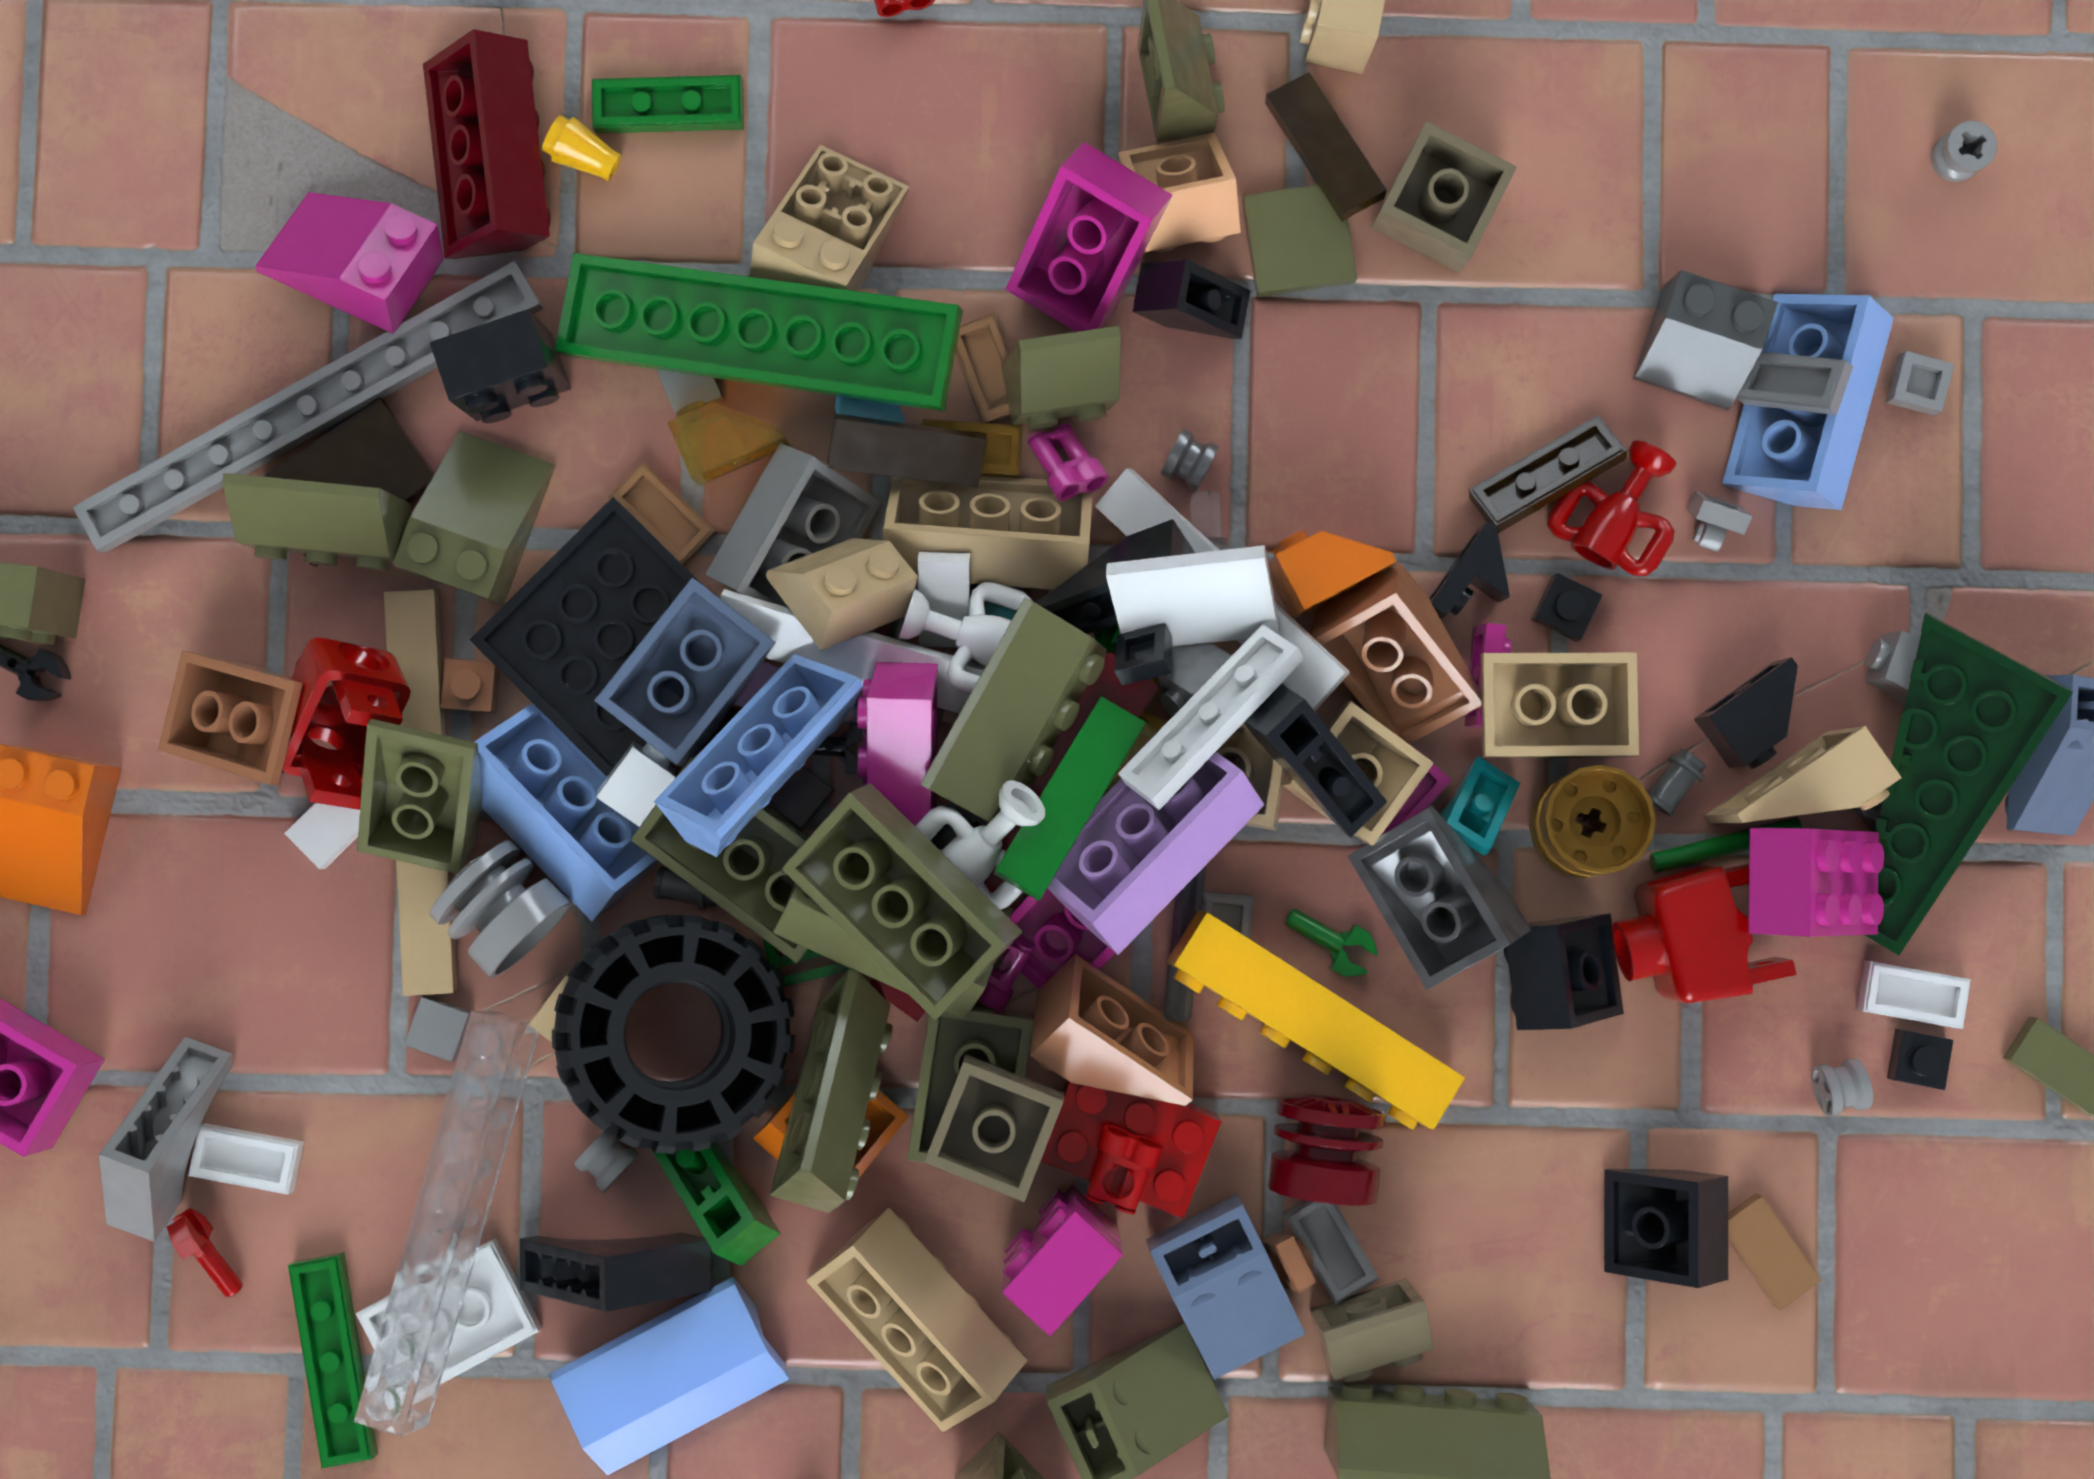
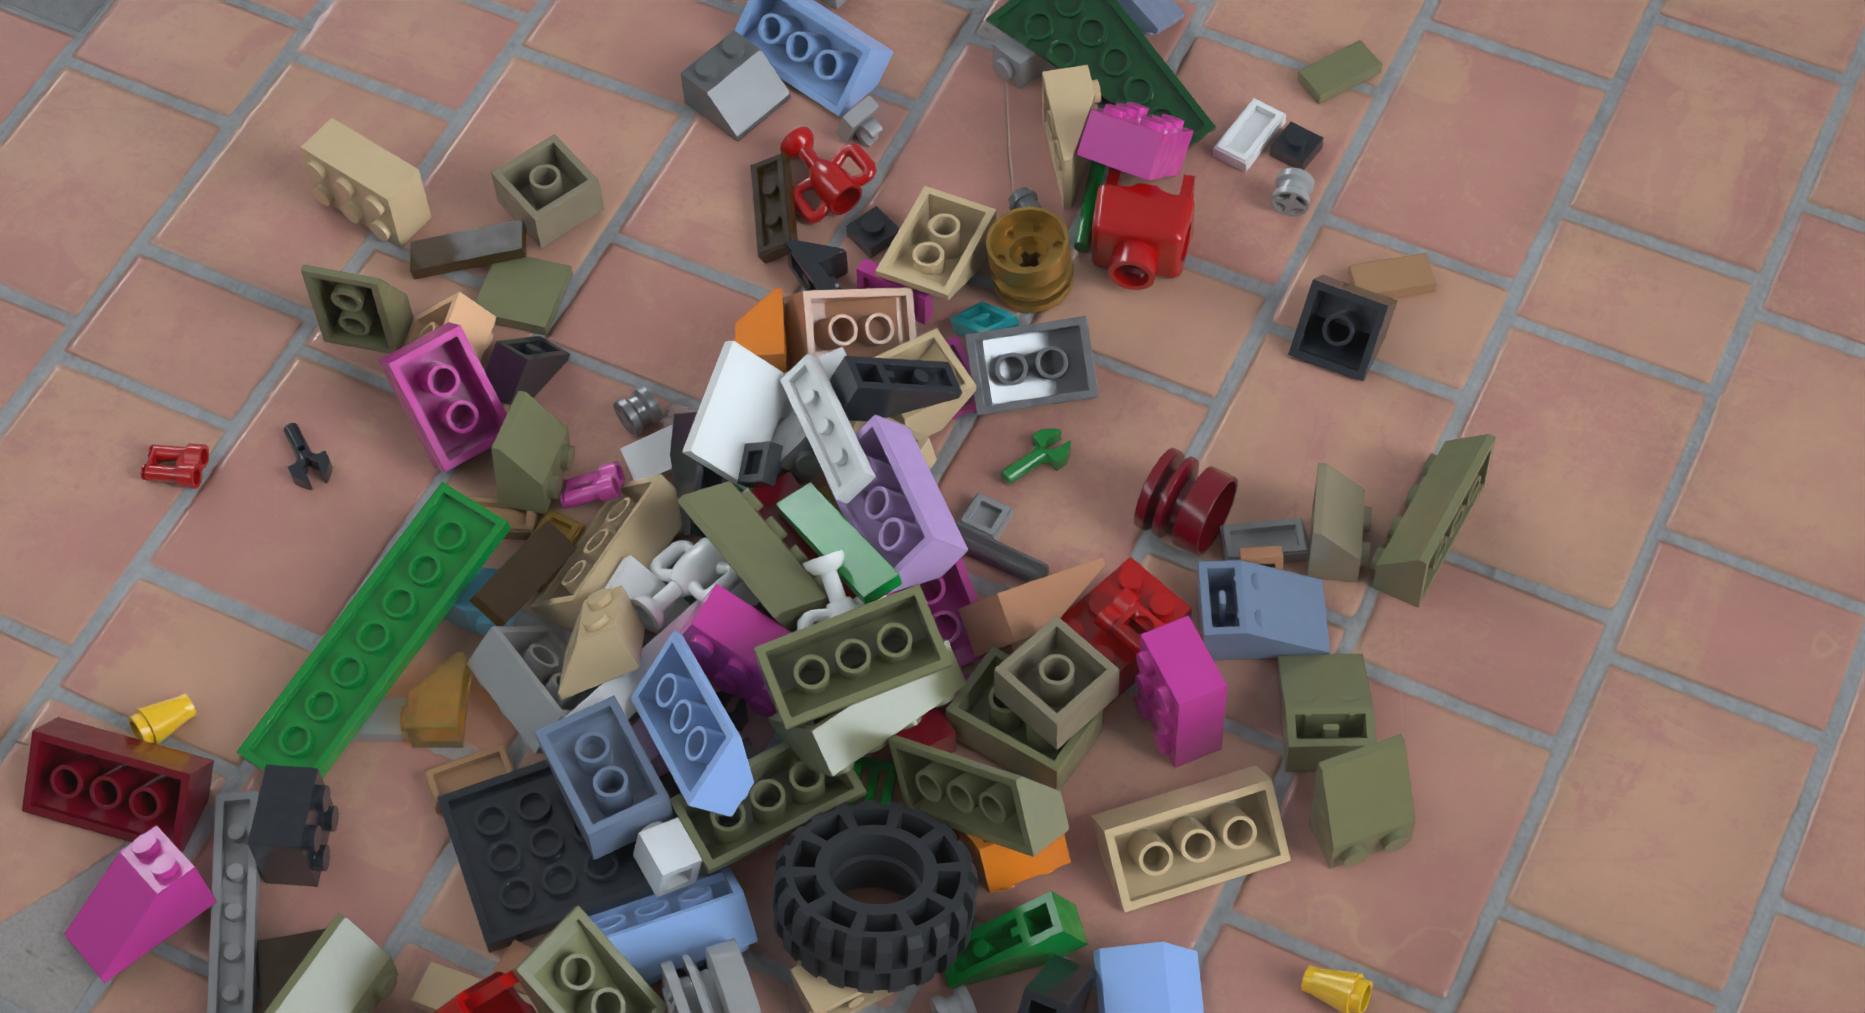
camera: 60 degrees left, 30 degrees down
olive slope [392,431,555,606] -> none
green tile [591,75,744,134] -> none
dark grey pin [654,866,717,911] -> none
tan slope [749,145,909,292] -> none
yellow brick [1166,910,1465,1130] -> none
black slope [1504,913,1624,1030] -> none
black slope [1694,657,1798,769] -> none
light grey tile [1737,352,1853,415] -> none
none -> black bar [284,423,333,490]

